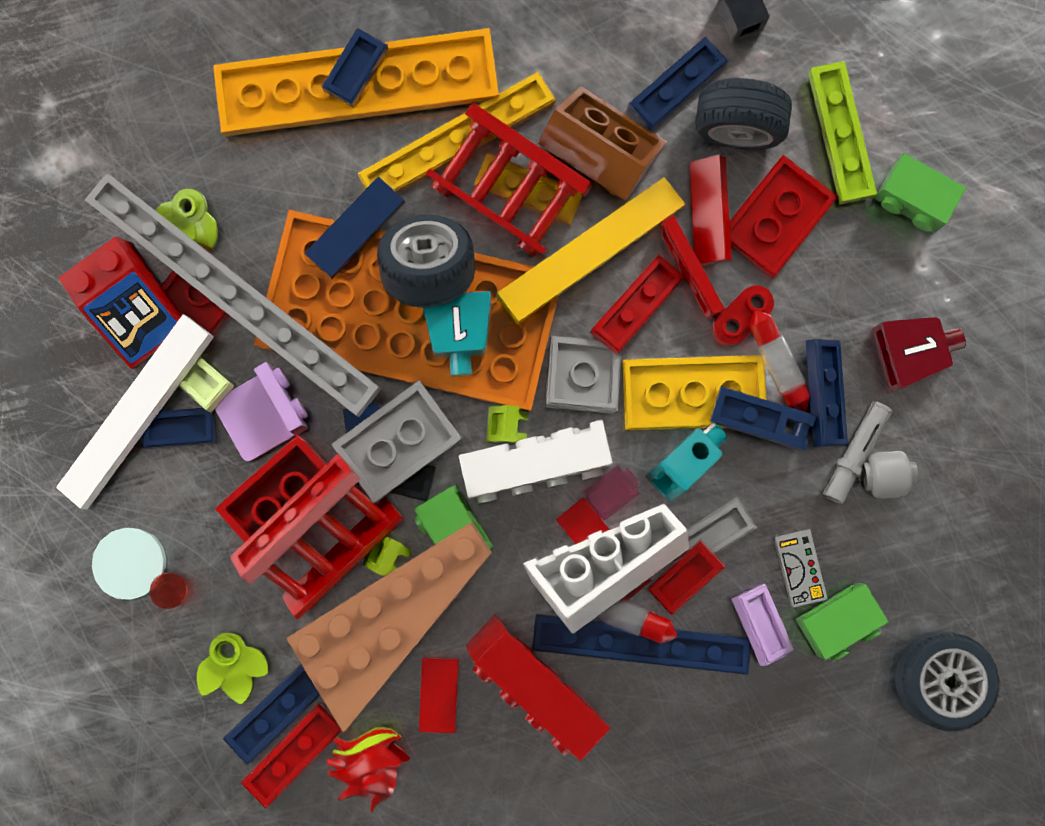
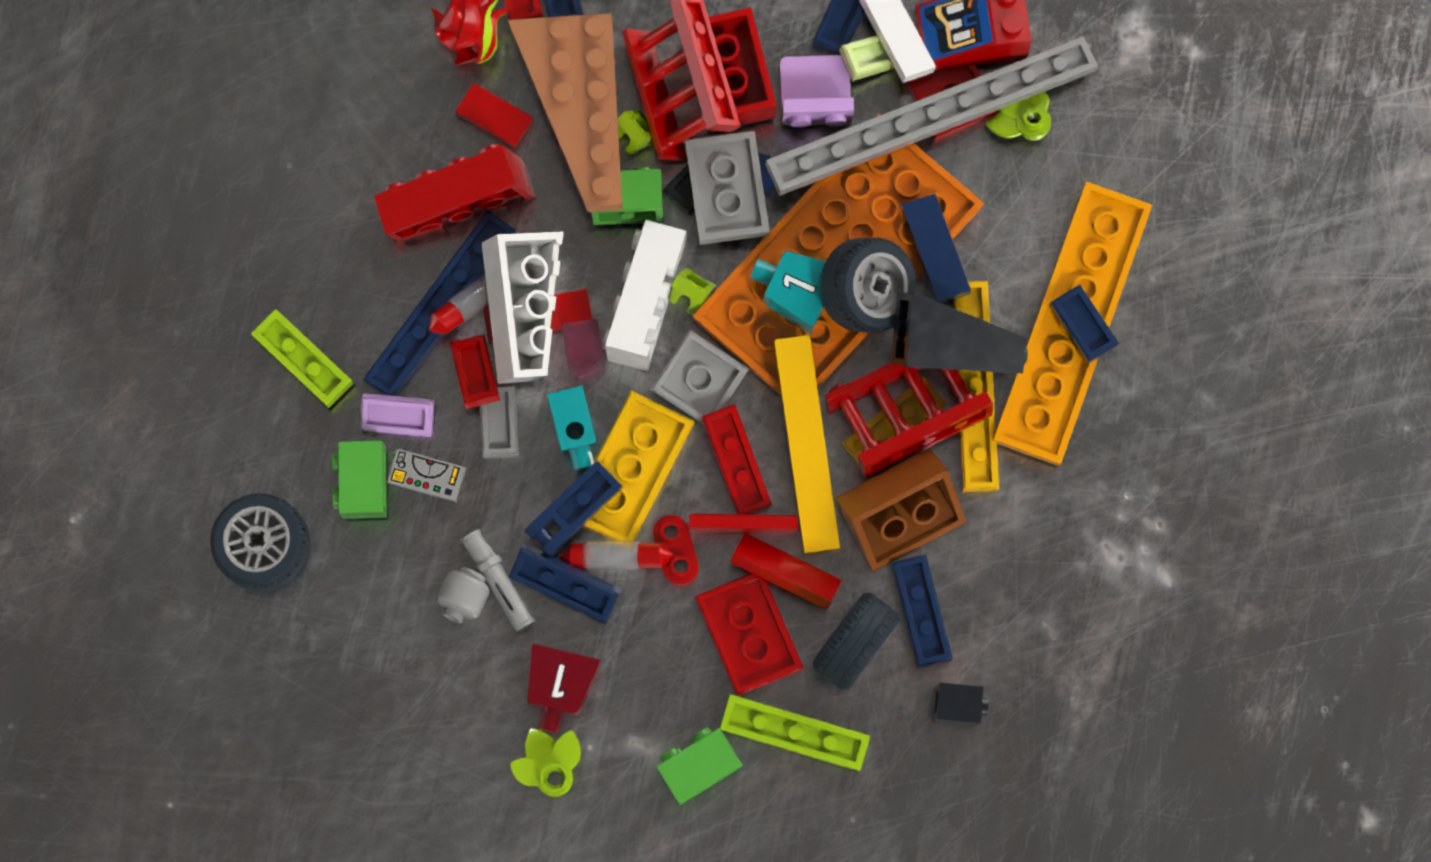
camera: 115 degrees right, 5 degrees down
none -> lime plate [251,309,353,408]
none -> lime plate [510,729,581,797]
none -> black slope [891,292,1028,374]

